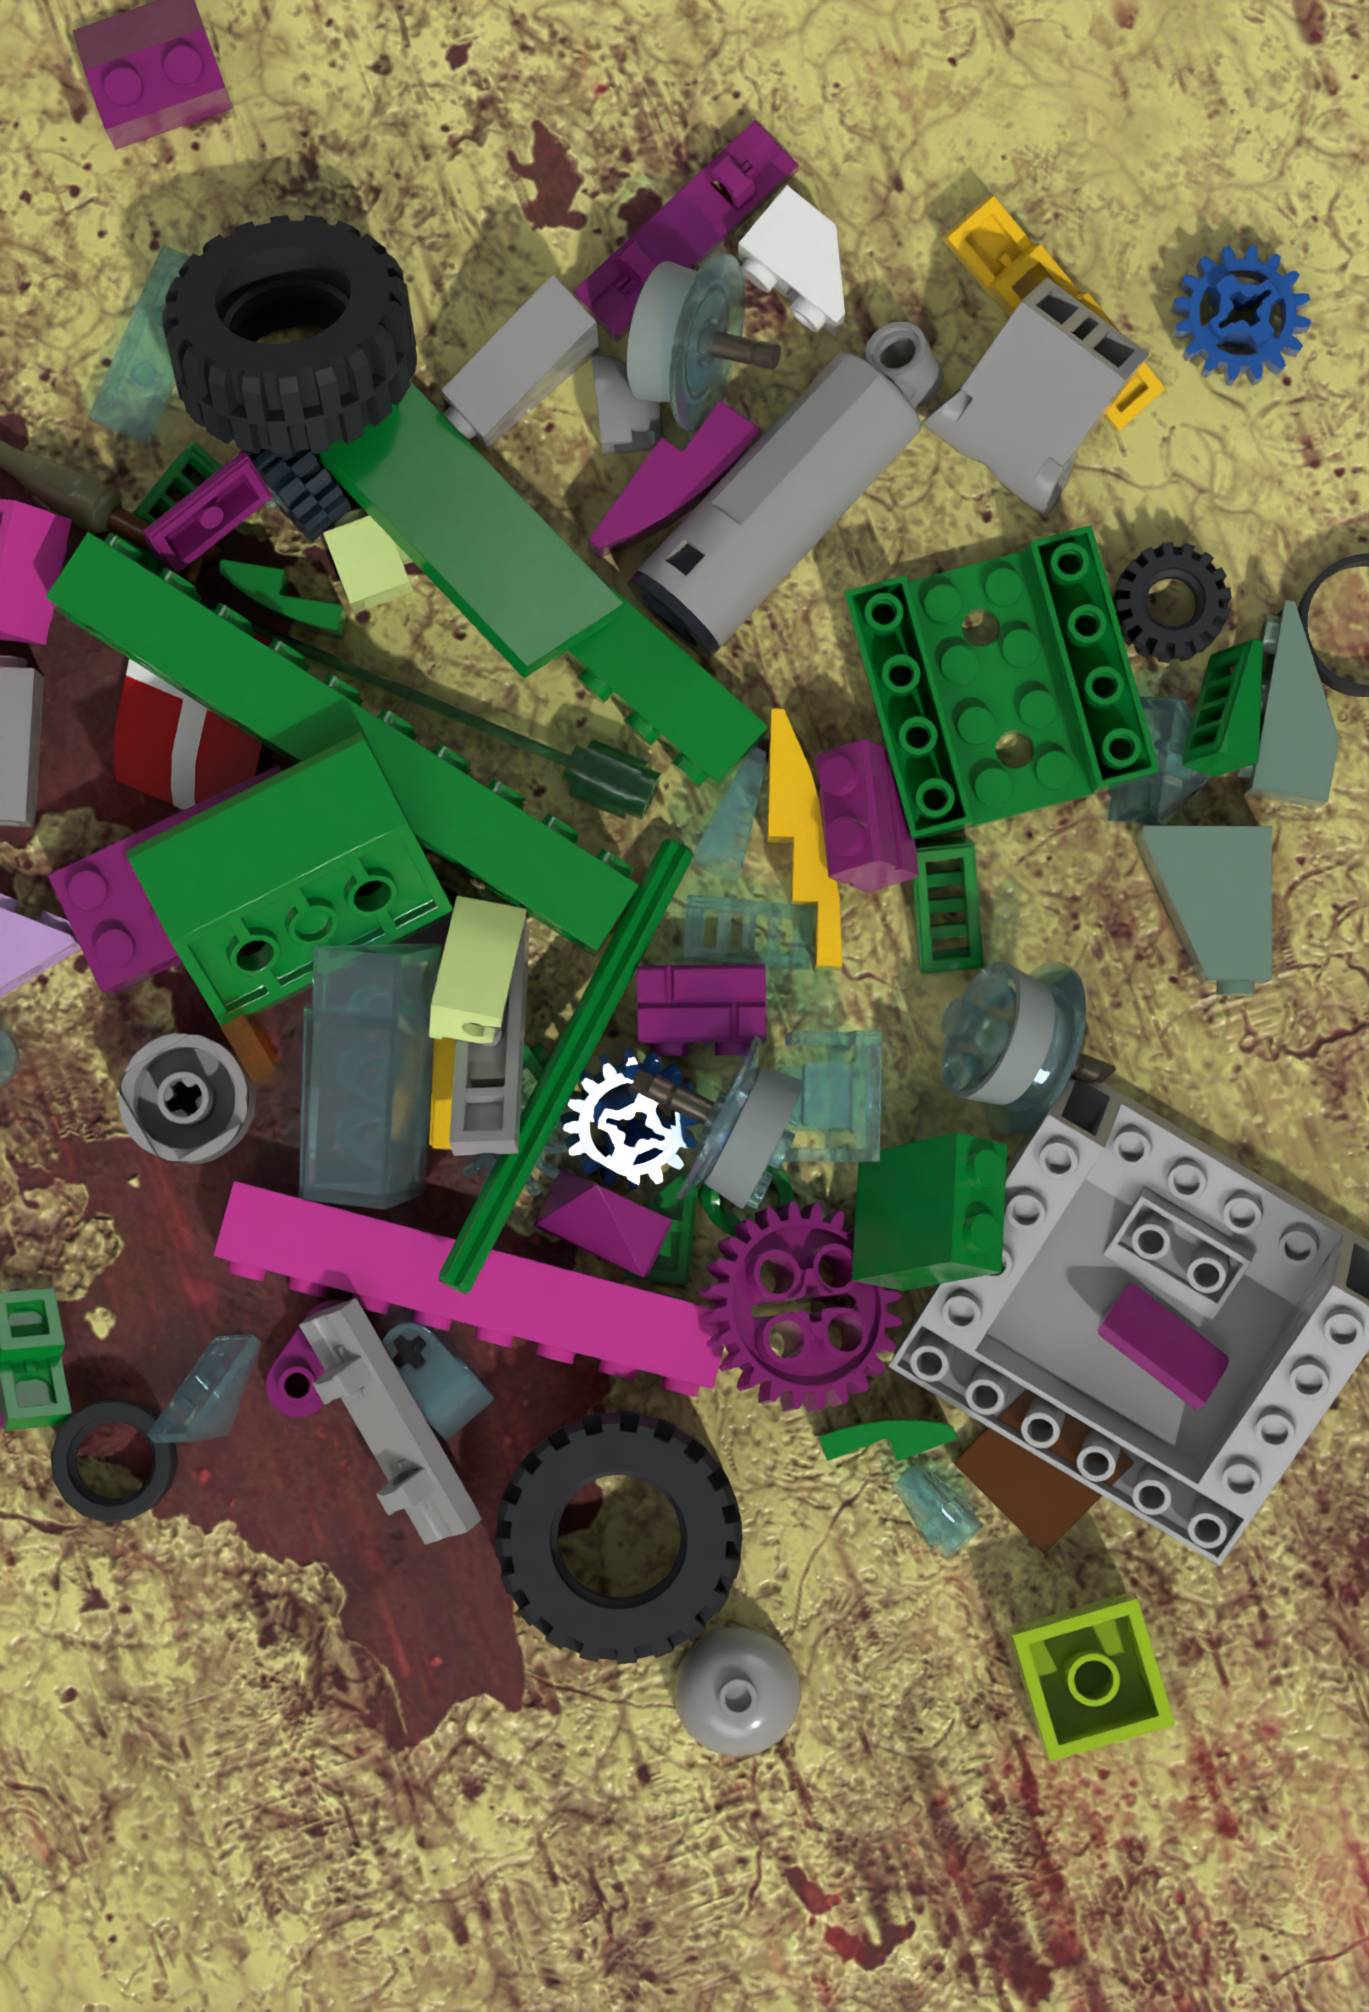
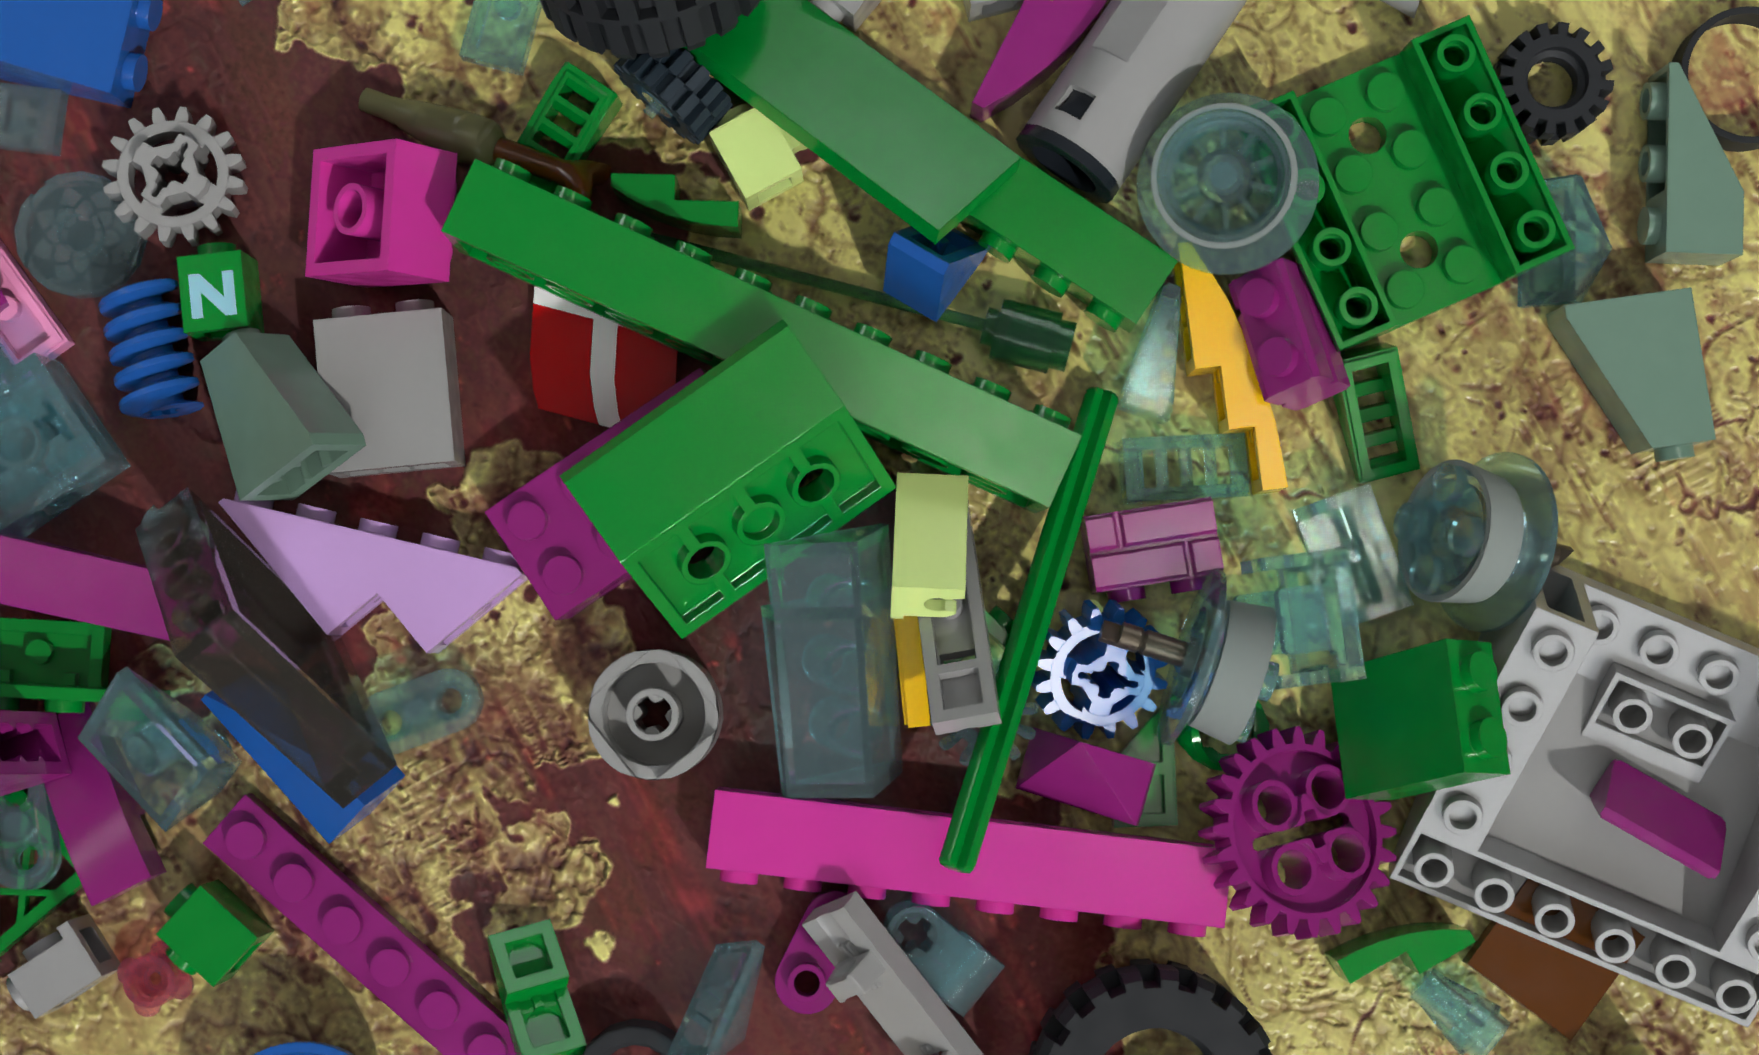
camera: 10 degrees left, 0 degrees up
magenta slope [142,451,273,574] -> none
clear orange tile [221,1014,289,1089] -> none
green slope [1182,639,1263,777] -> none
none -> blue slope [883,226,987,322]
none -> clear light blue piece [1137,93,1320,275]
none -> clear light blue hinge [1292,483,1414,629]

